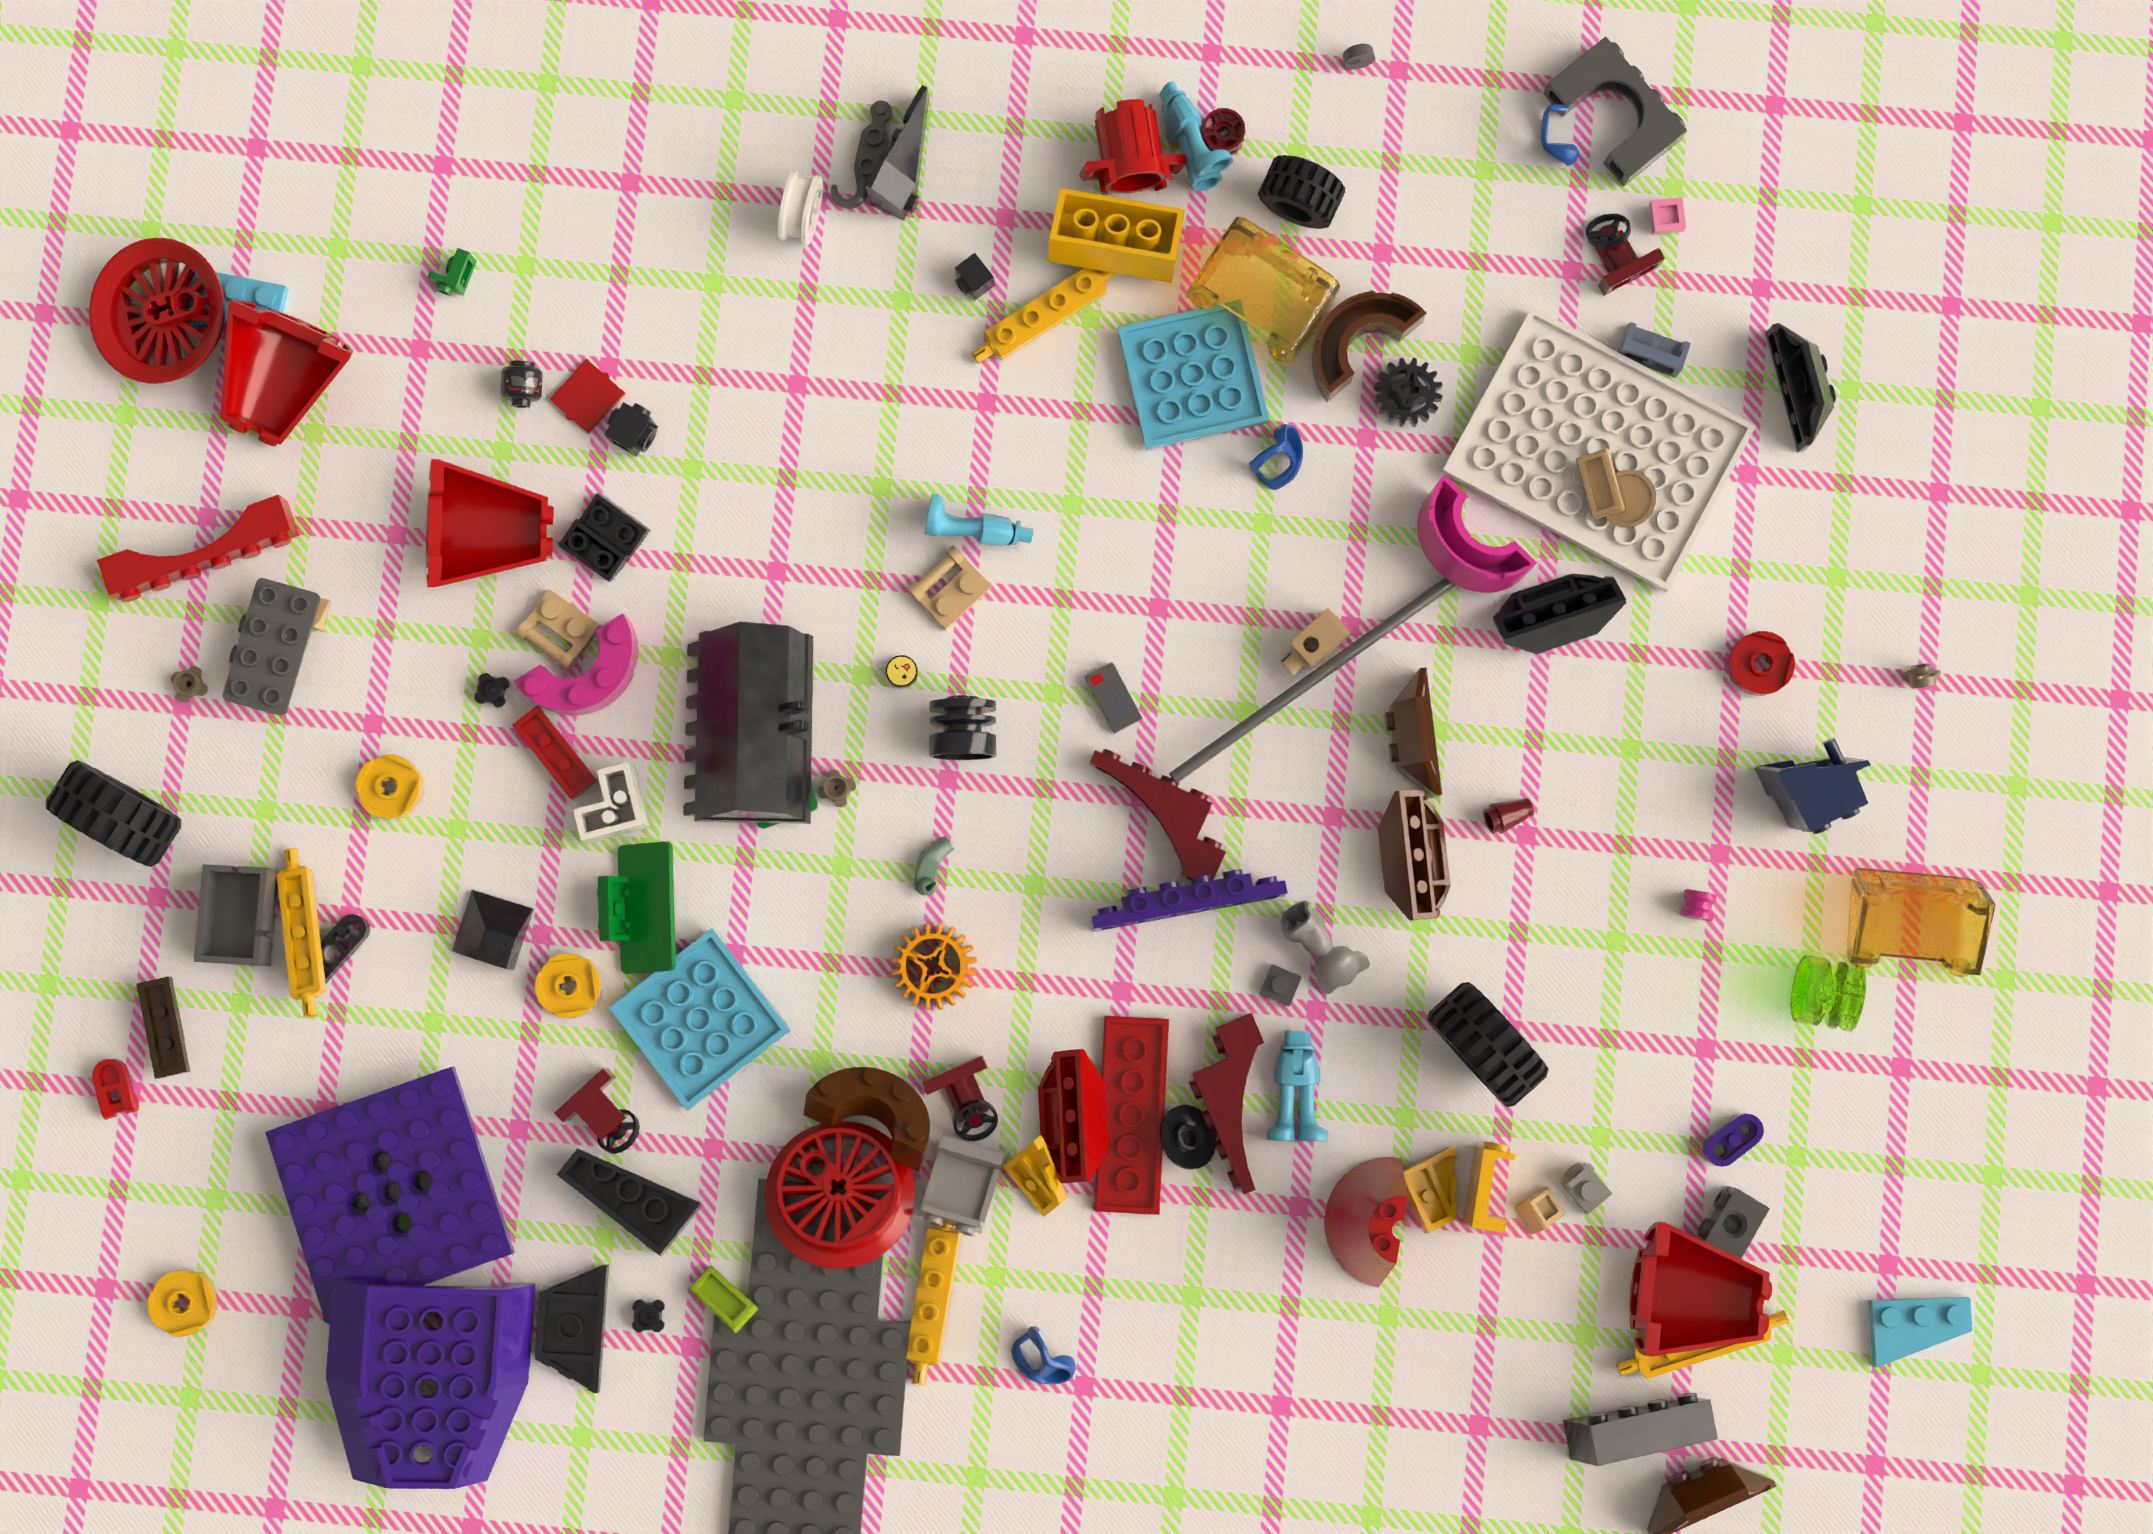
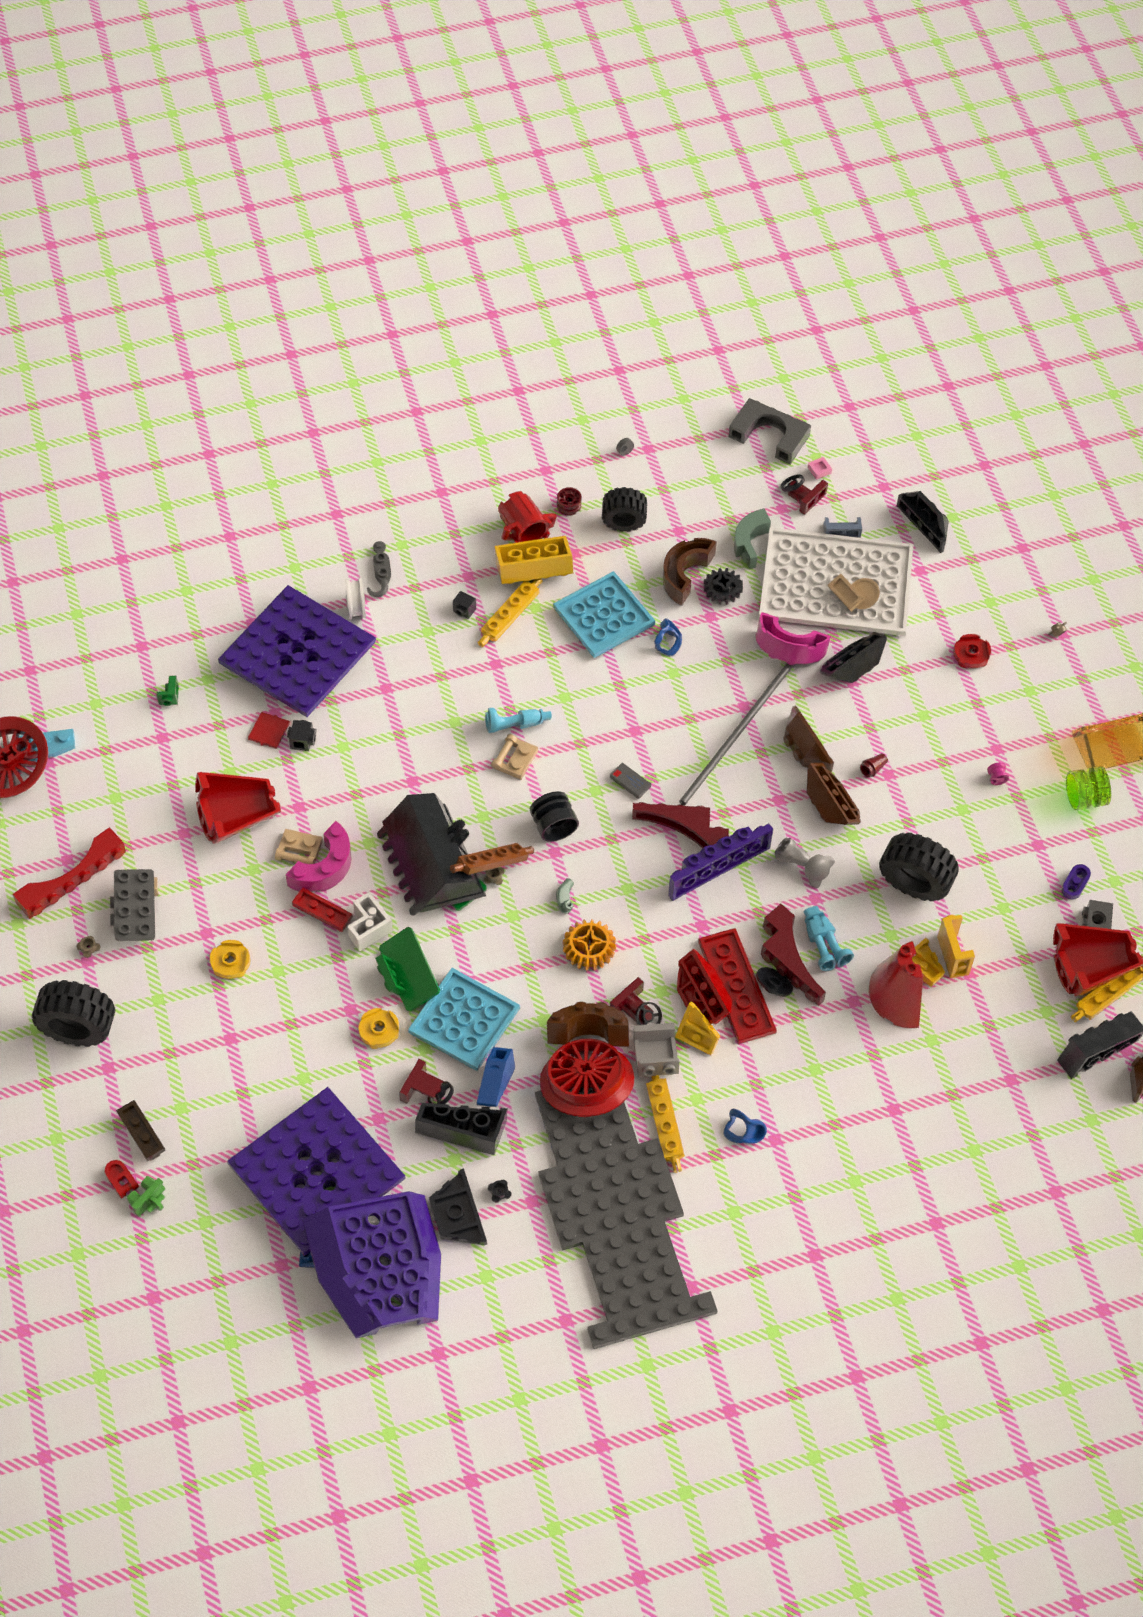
camera: 25 degrees left, 25 degrees down
yellow plate [147,1269,217,1337] -> none
dark grey piece [194,864,279,967] -> none
red cone [220,300,353,446] -> none
yellow plate [276,848,326,1018] -> none
black beam [321,914,370,984] -> none
black slope [452,890,534,970] -> none
black plate [474,673,510,708] -> none
black head [501,360,543,408] -> none
black slope [559,493,651,582] -> none
lime tile [688,1265,758,1334] -> none
wedge [865,85,929,220] -> none
light yellow tile [886,655,918,688] -> none
medium azure piece [1159,81,1233,191] -> none
clear yellow windscreen [1186,217,1340,365] -> none
dark grey plate [1259,964,1302,1007] -> none
tan torso [1281,608,1351,675] -> none
tan slope [1515,1186,1565,1234] -> none
blue piece [1540,104,1579,166] -> none
light grey bracket [1561,1162,1612,1214] -> none
dark blue piece [1754,738,1871,834] -> none
none -> bright green hips [127,1176,166,1217]
none -> dark purple plate [218,585,376,717]
none -> dark orange plate [450,843,534,875]
none -> blue slope [477,1047,515,1107]
none -> sand green arch [734,508,771,569]

